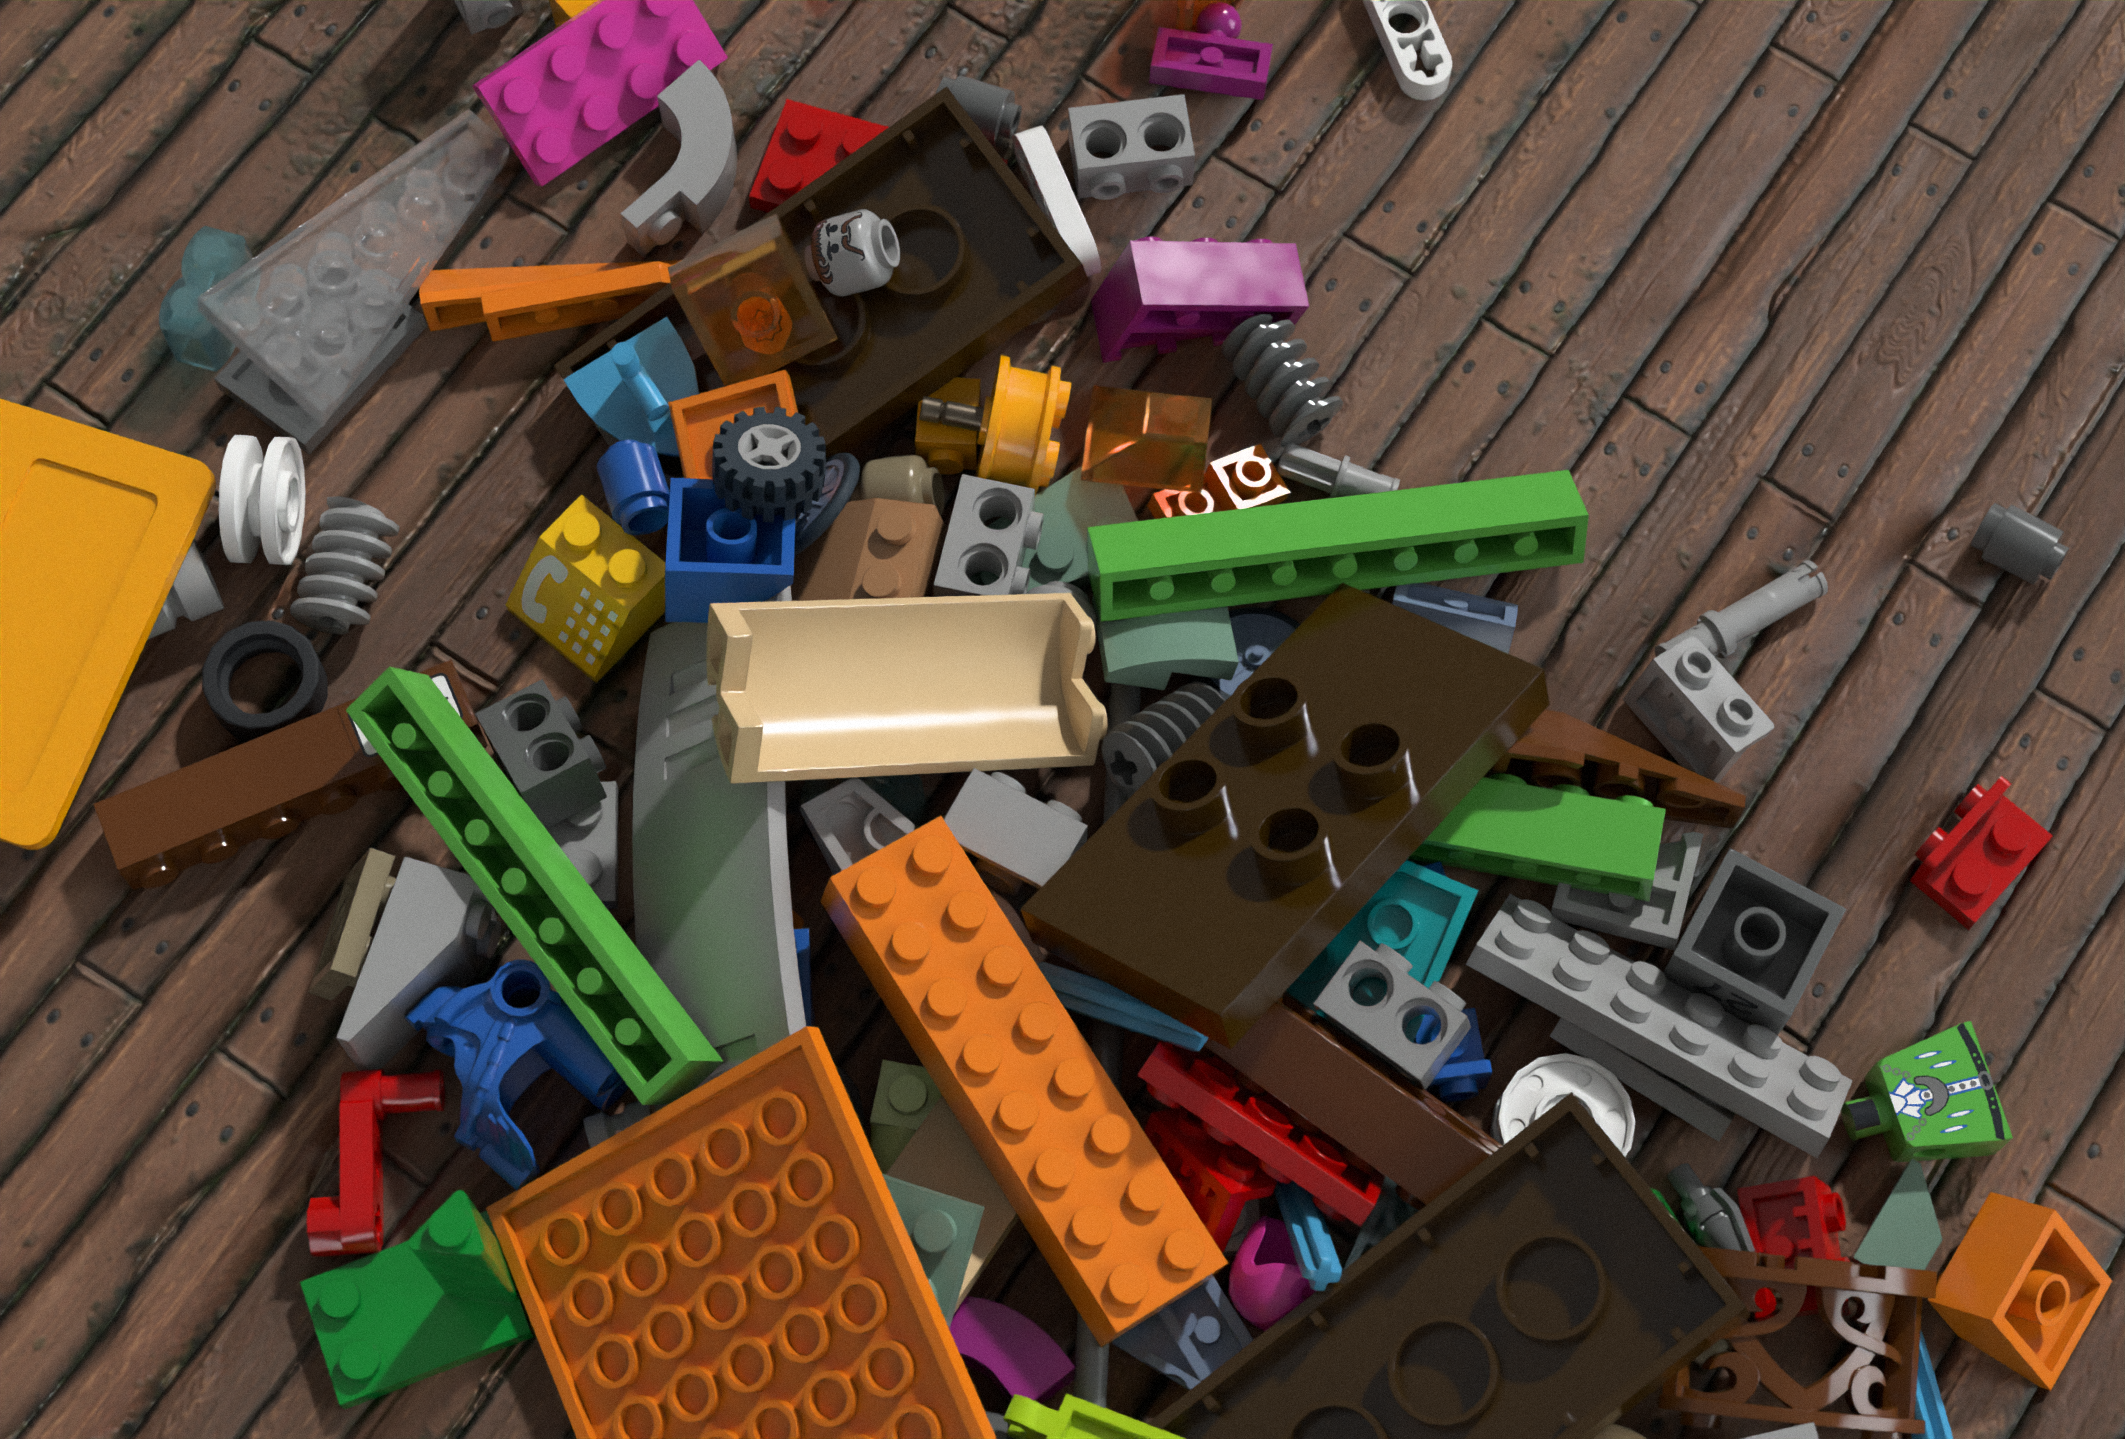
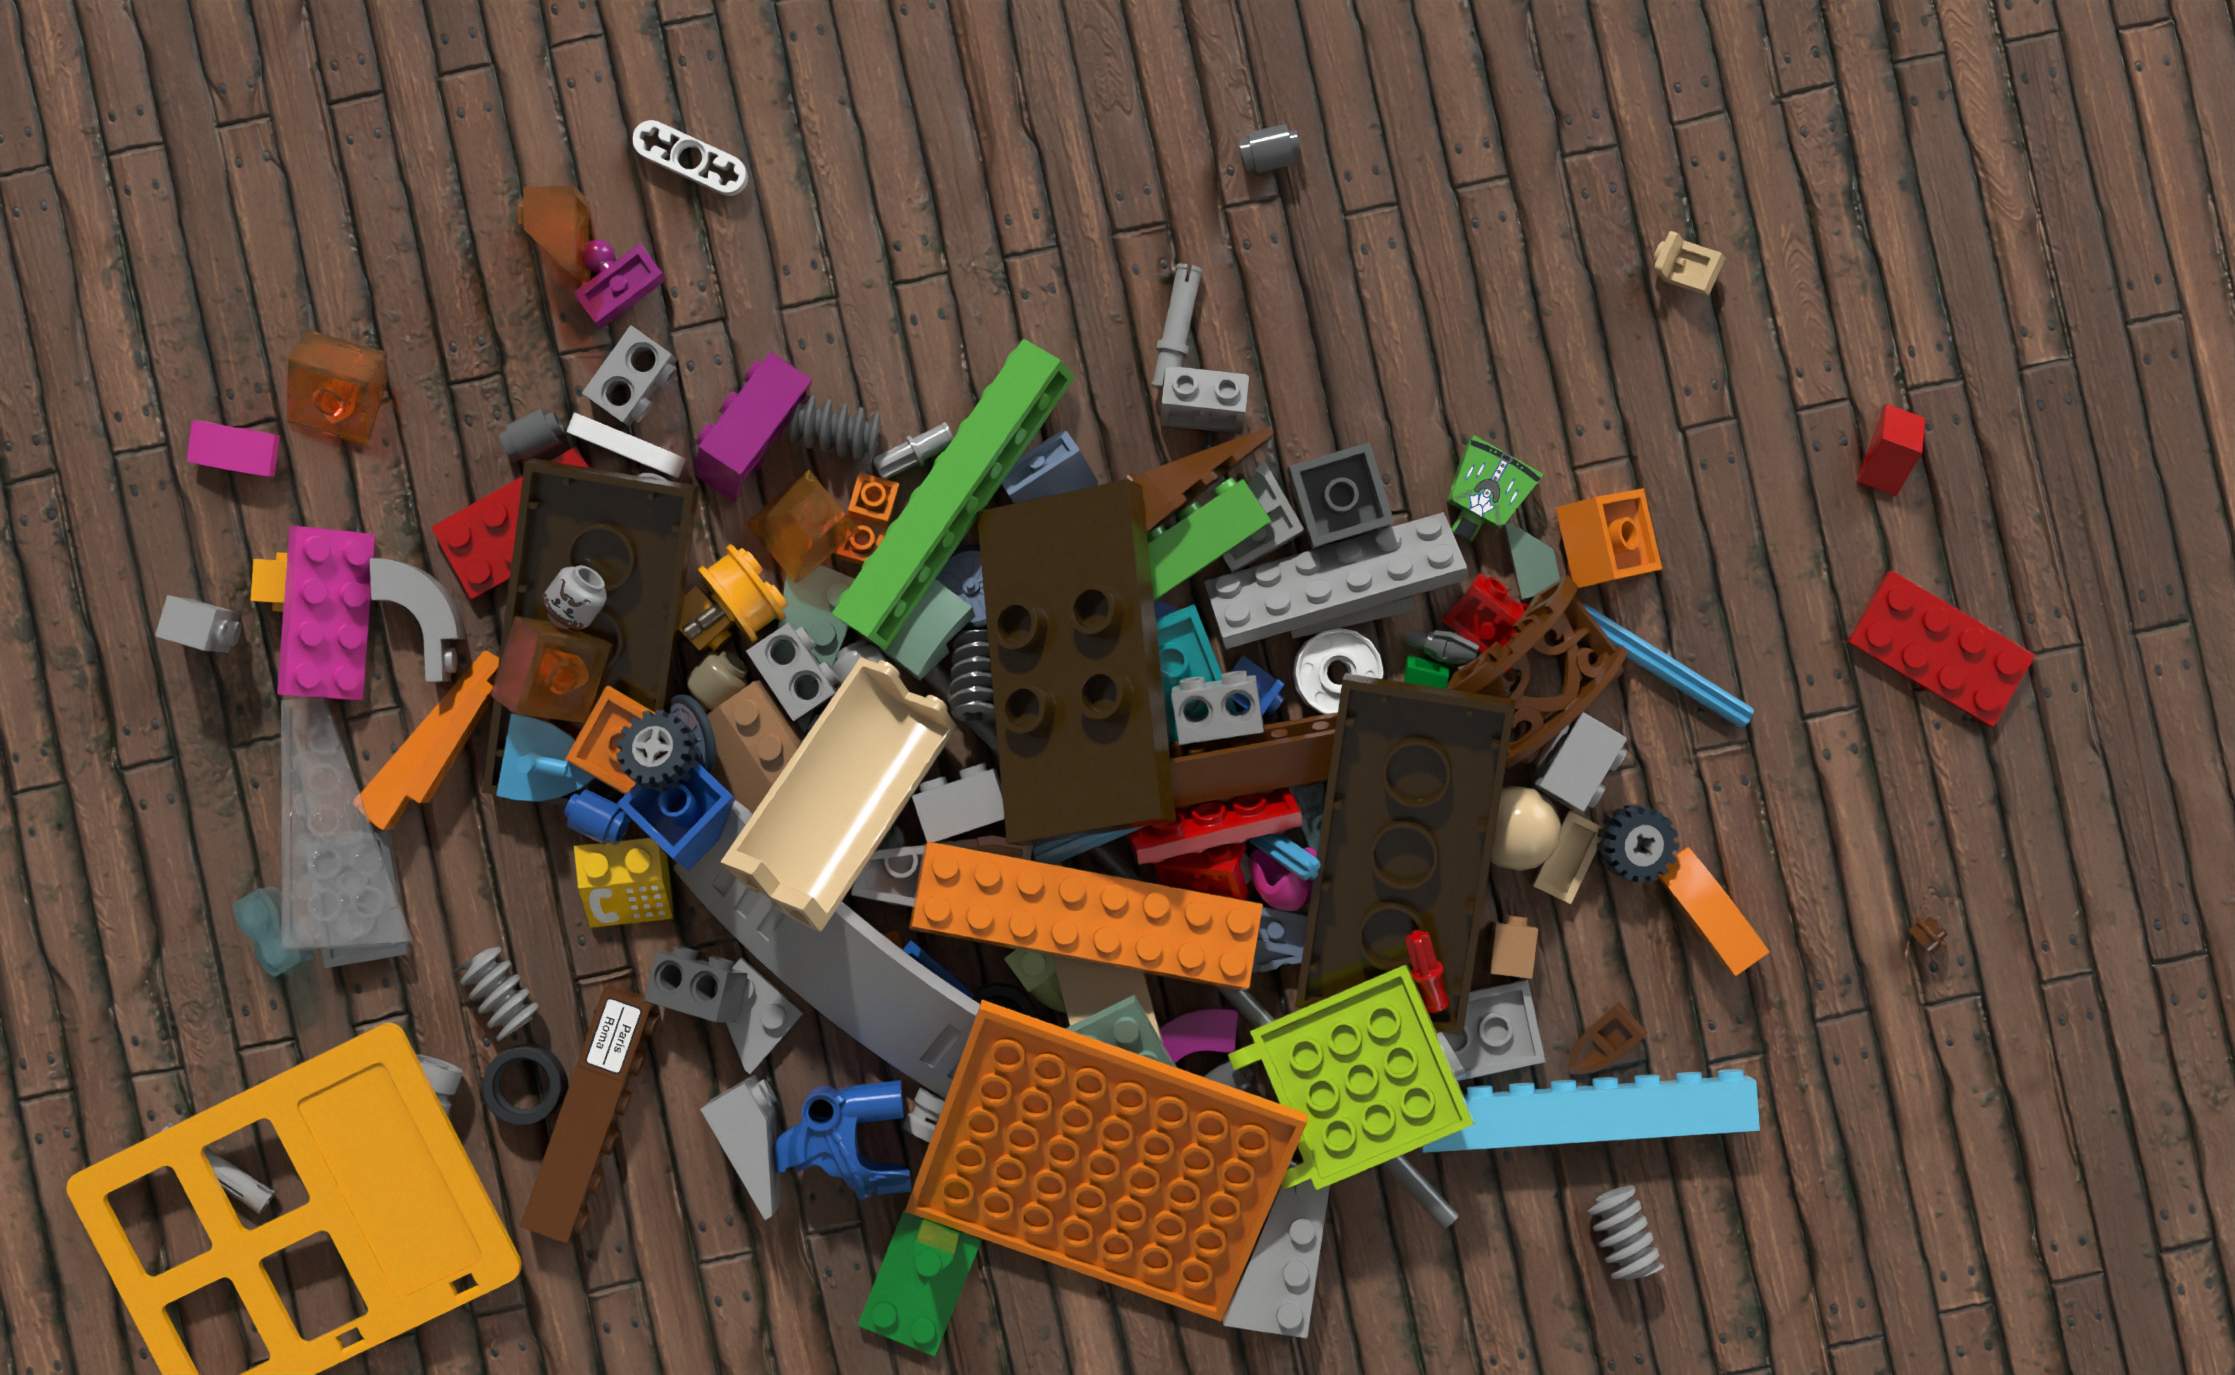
camera: 45 degrees left, 20 degrees up
white wheel [218,435,305,565] -> none
red beam [307,1069,446,1257] -> none
dark tan plate [308,848,396,1001] -> none
bright green brick [346,666,724,1105] -> none
red bracket [1910,776,2053,930] -> none

